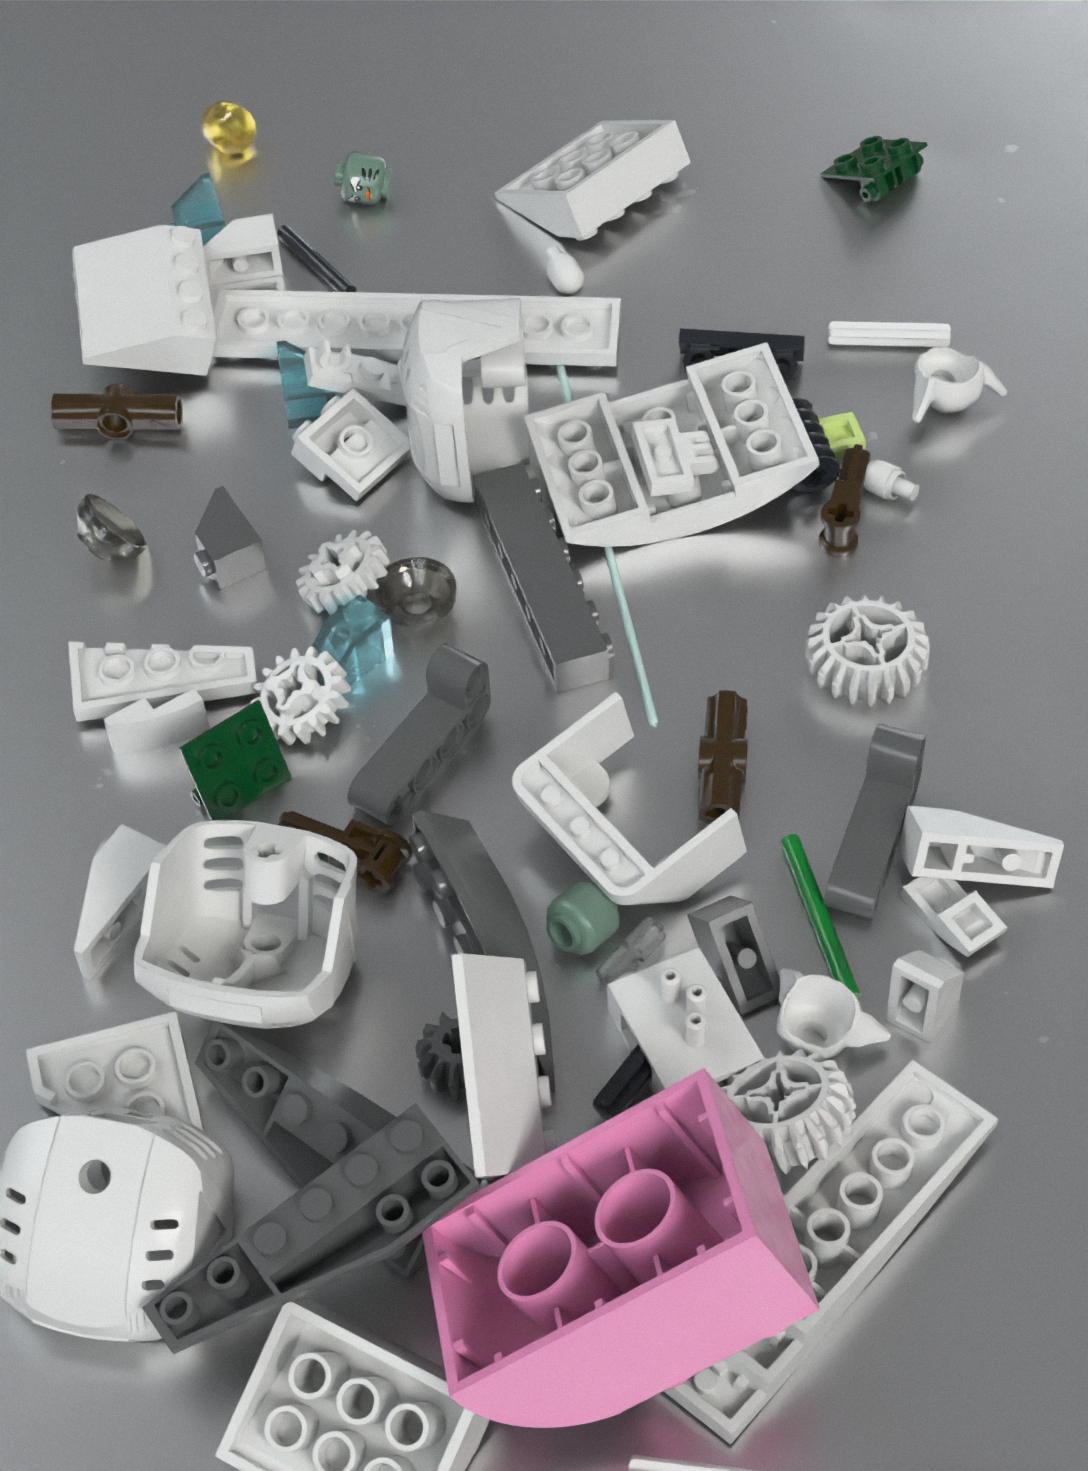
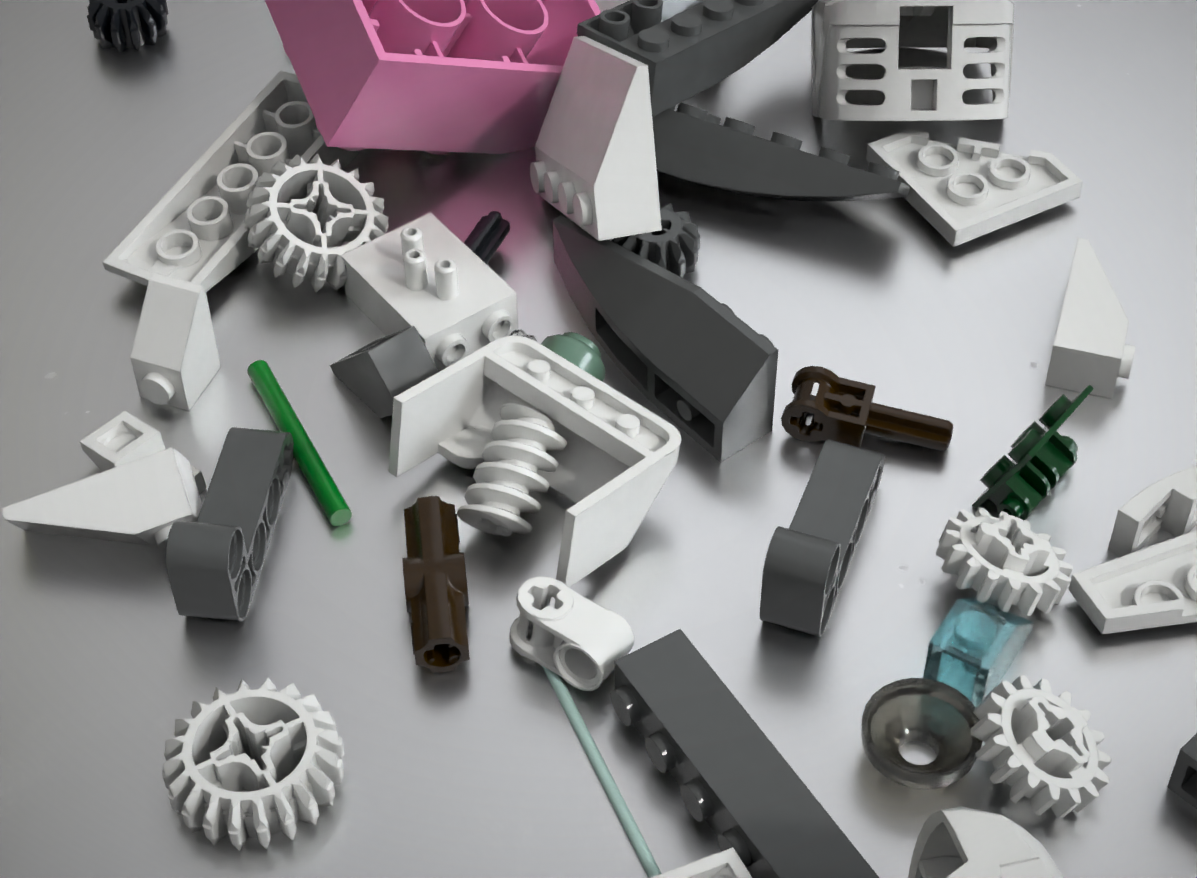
camera: 165 degrees right, 5 degrees down
white piece [134,820,357,1029] -> none
white piece [776,968,891,1060] -> none
none -> white piece [457,403,567,536]
none -> white piece [509,576,634,691]

